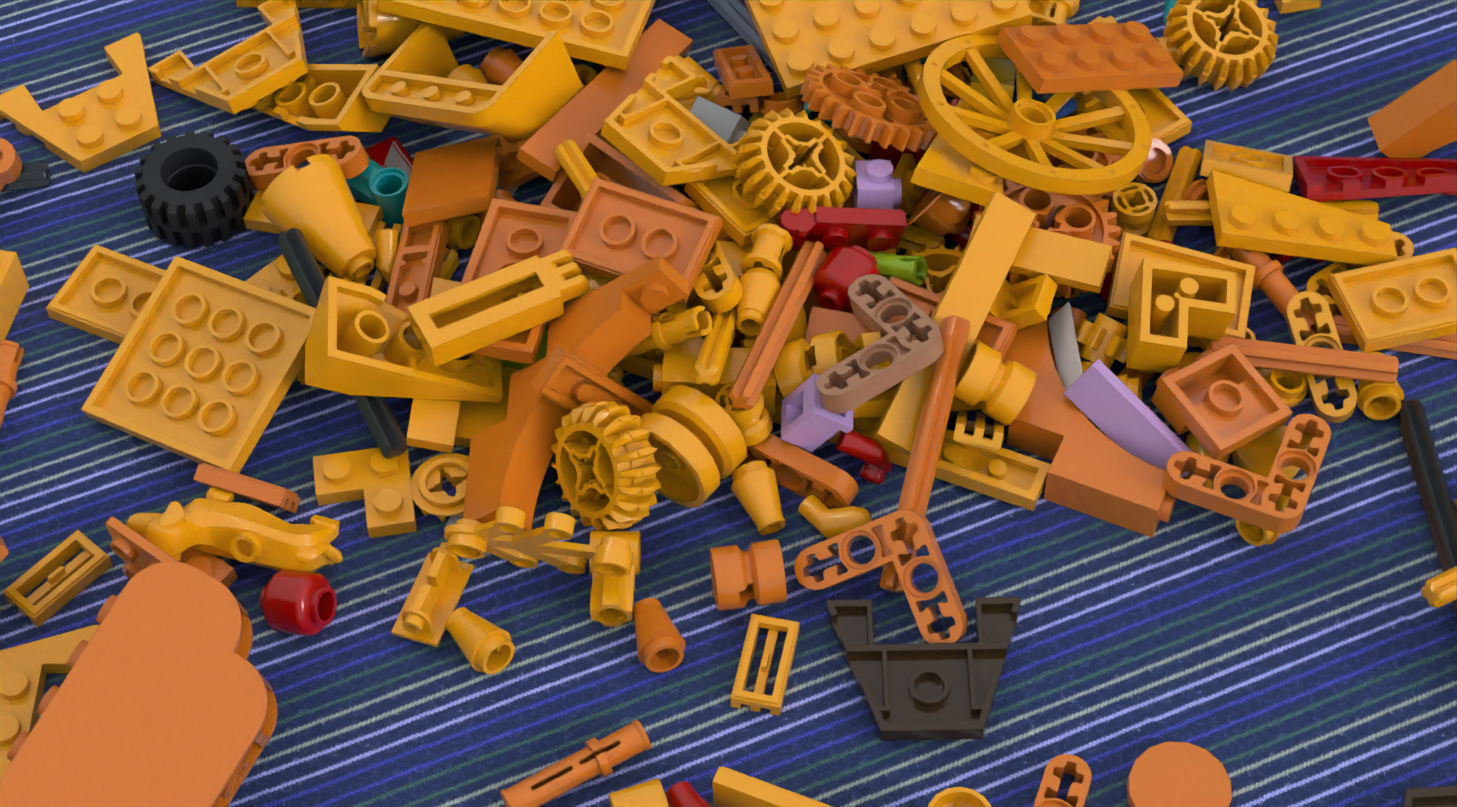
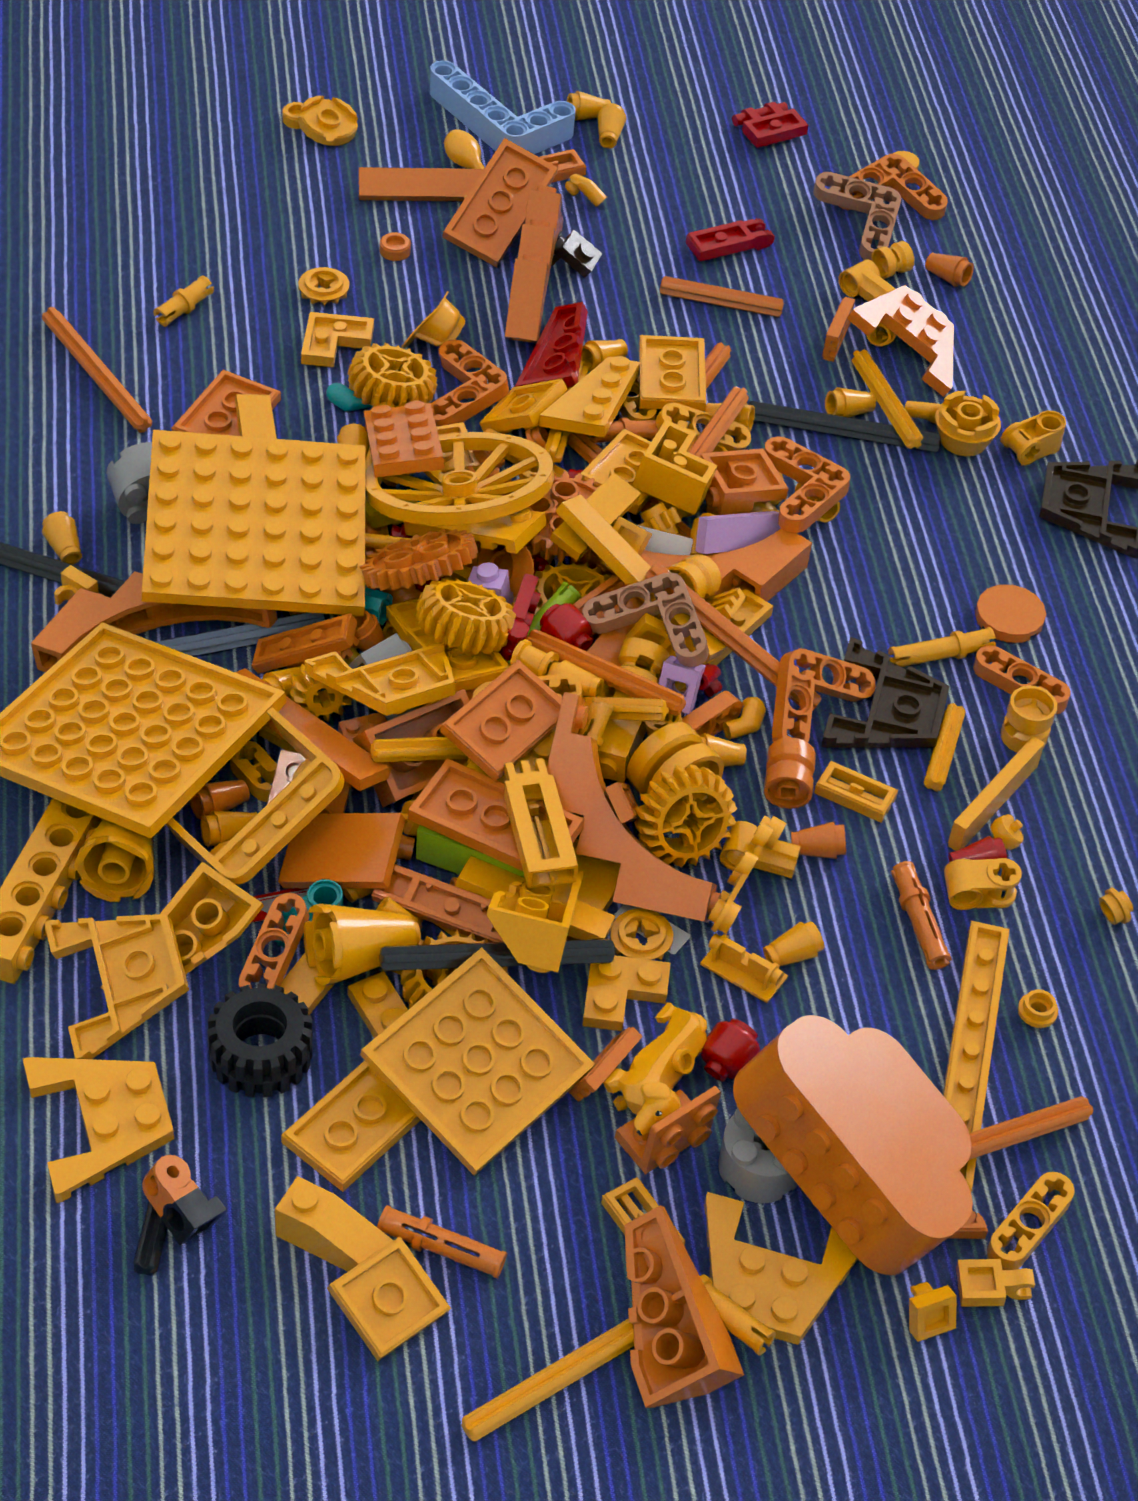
camera: 80 degrees left, 5 degrees down
none -> light orange piece [401,291,465,349]
none -> orange beam [431,340,509,426]
none -> light orange cone [581,339,628,371]
none -> light orange pin [888,627,996,667]
none -> light orange axle [924,703,966,792]

